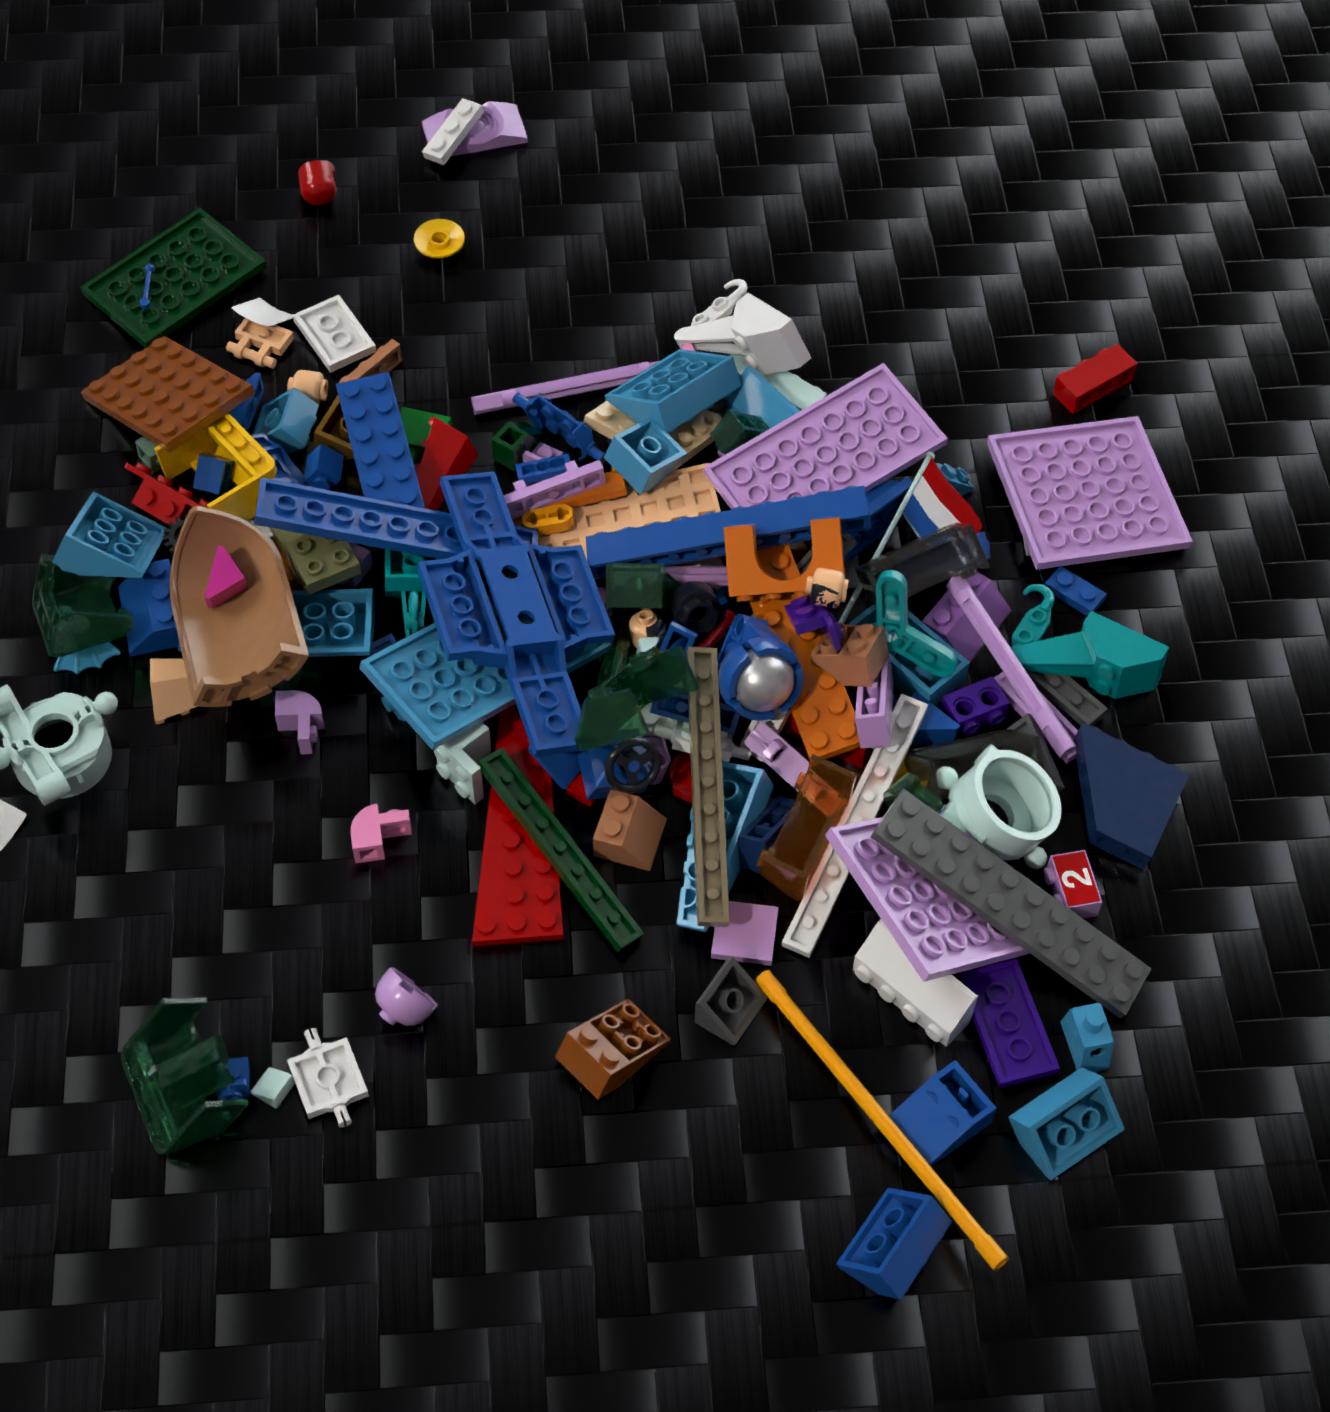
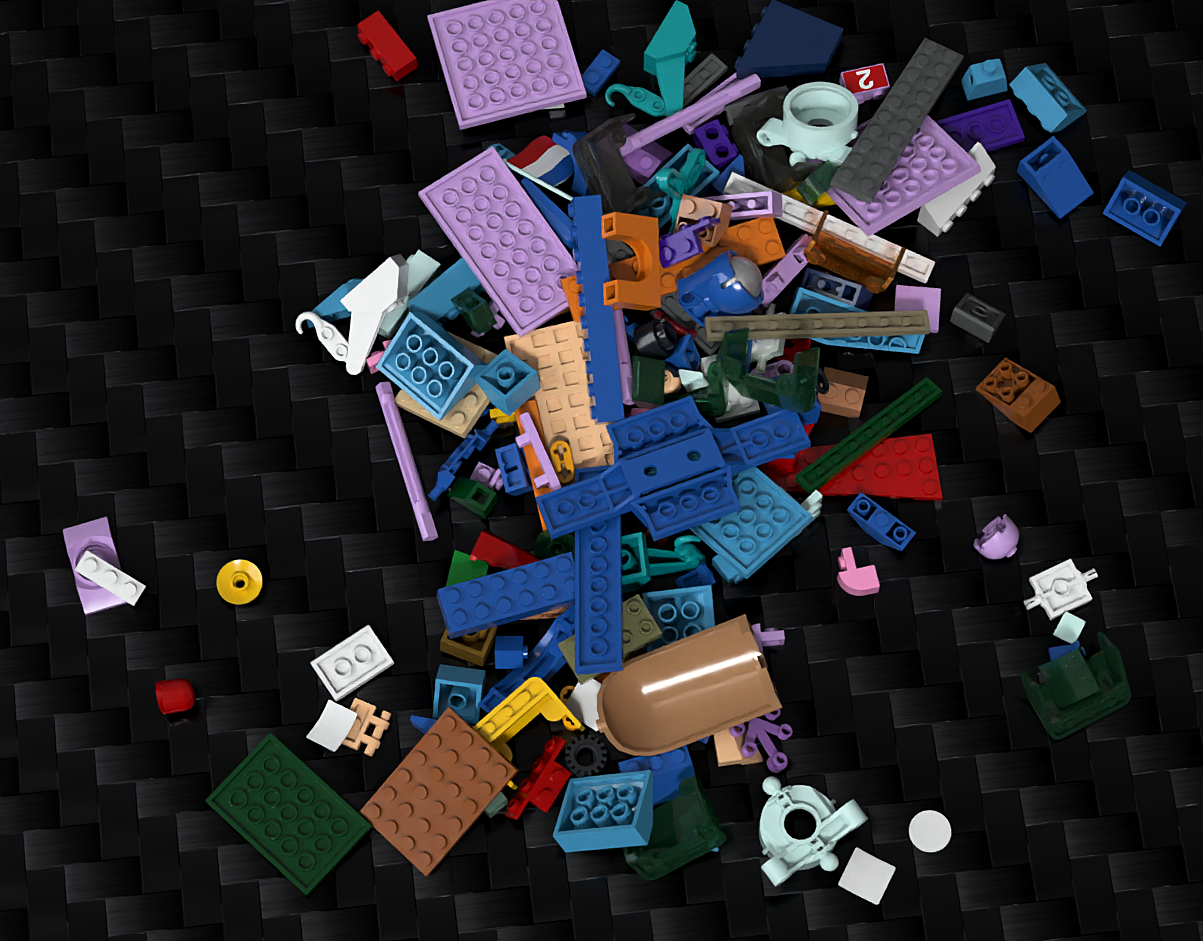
camera: 90 degrees left, 15 degrees up
blue hinge [139,264,155,309] -> none
blue piece [193,453,234,495] -> none
dark pink slope [204,545,248,609] -> none
light nougat head [287,370,328,405] -> none
nougat plate [339,339,402,383] -> none
light orange piece [755,970,1009,1271] -> none
light nougat head [805,568,849,608] -> none
none -> medium lavender plant [729,709,793,773]
none -> blue slope [847,492,916,551]
none -> white sticker [909,810,951,852]

